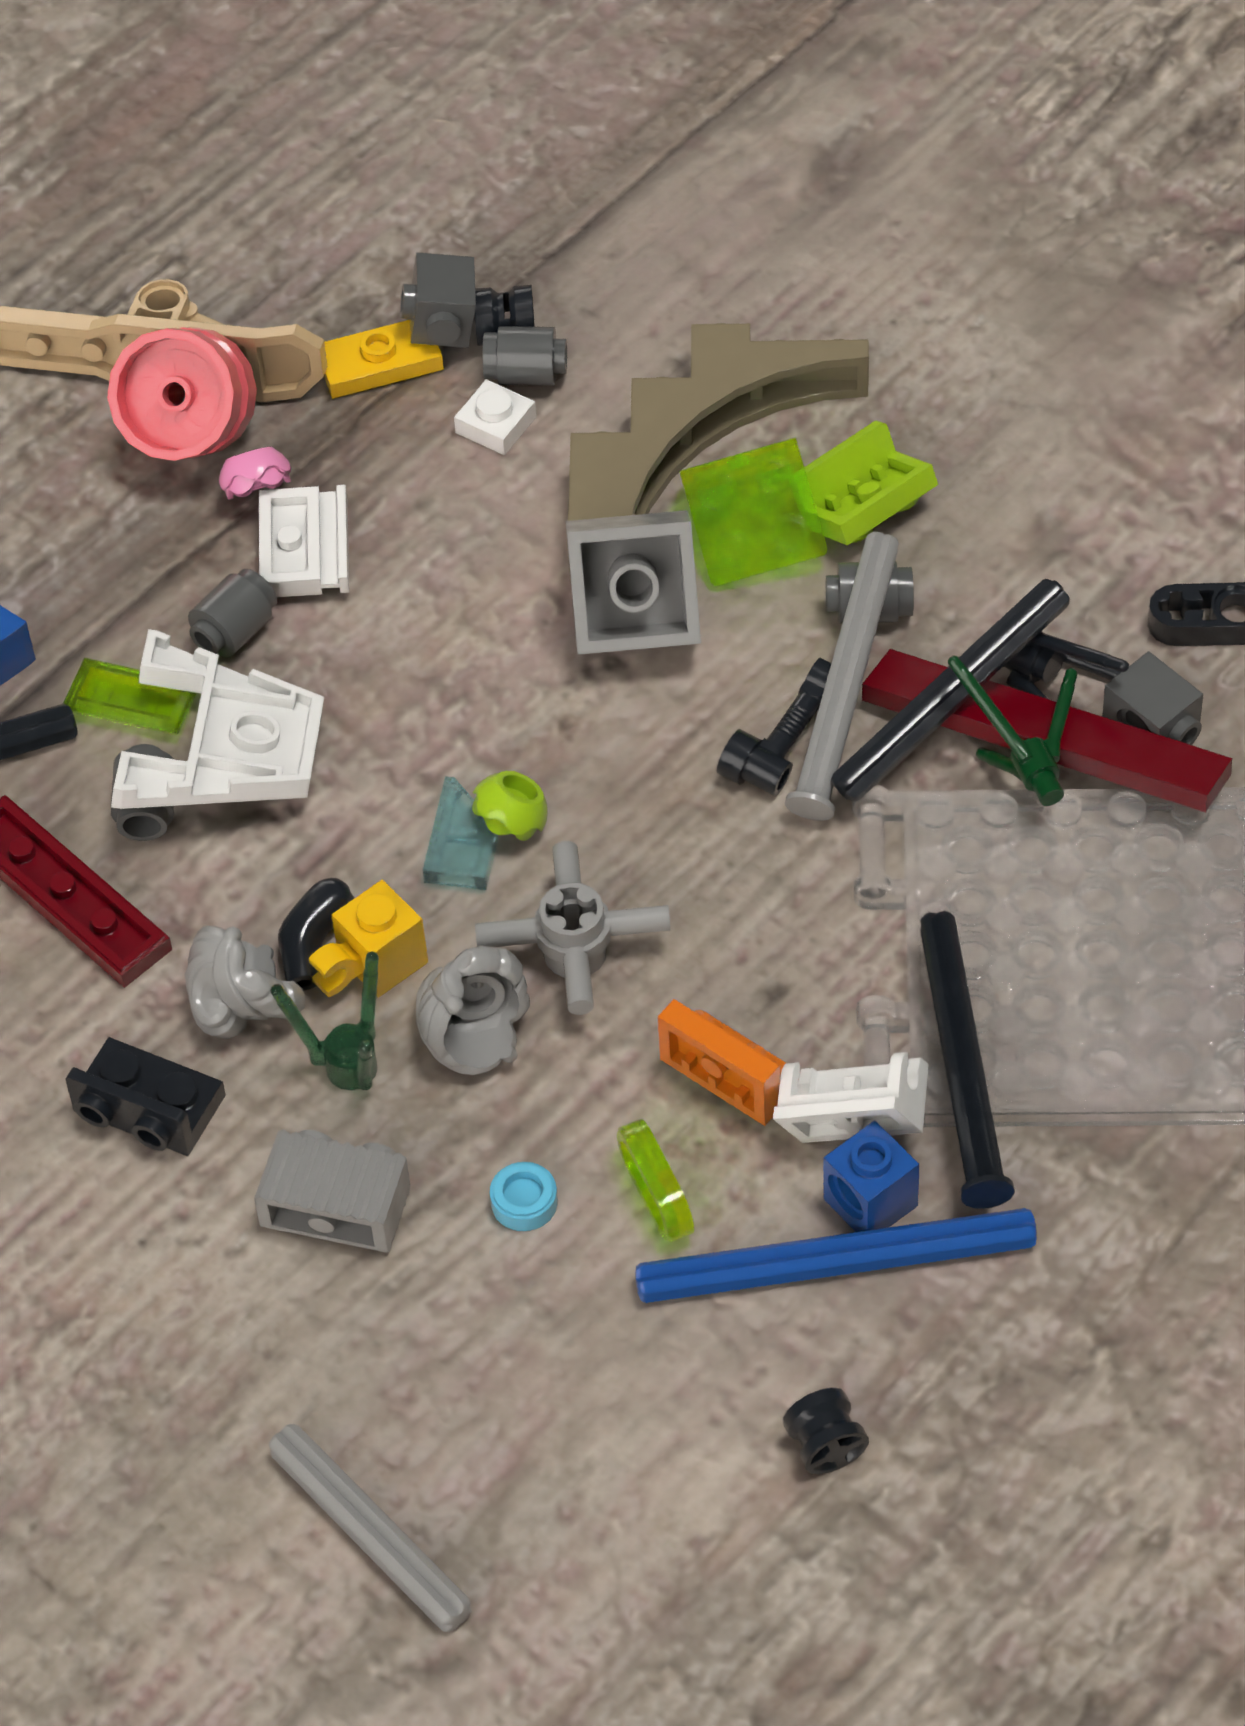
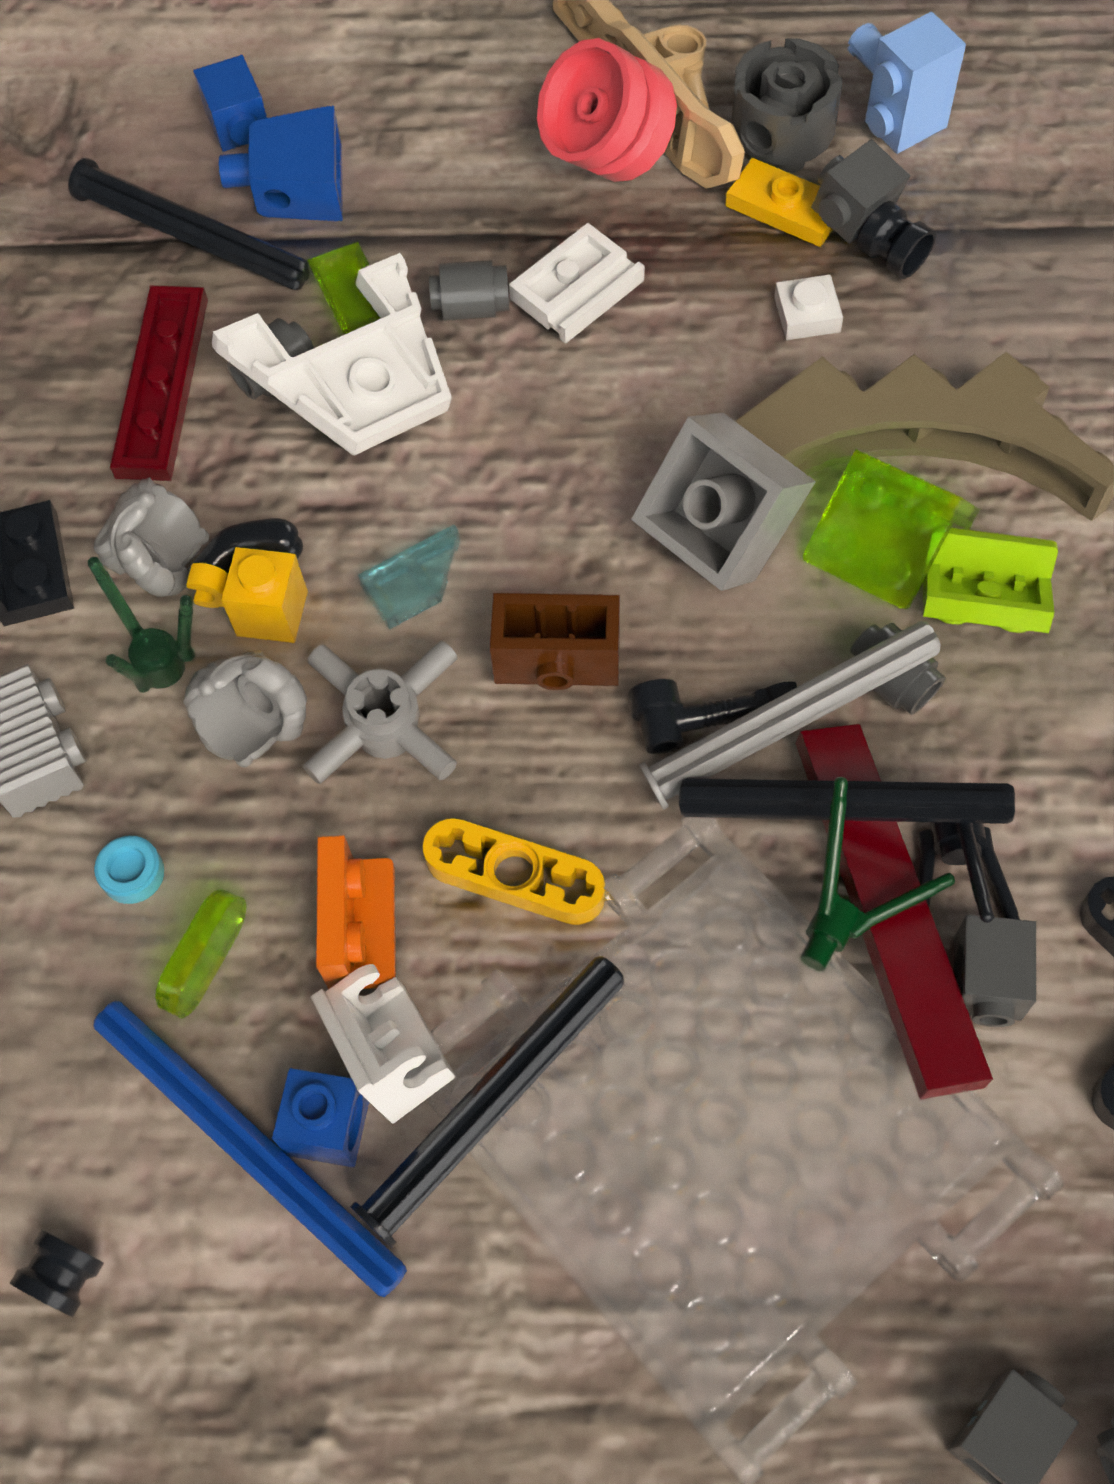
camera: 50 degrees right, 10 degrees up
bright pink plate [219,447,291,500] -> none
lime plate [472,771,548,841] -> none
dark grey brick [483,326,567,386] -> none
none -> yellow beam [423,818,605,925]
none -> reddish brown brick [490,593,620,690]
none -> dark grey brick [732,38,842,173]
none -> light blue brick [847,11,966,154]

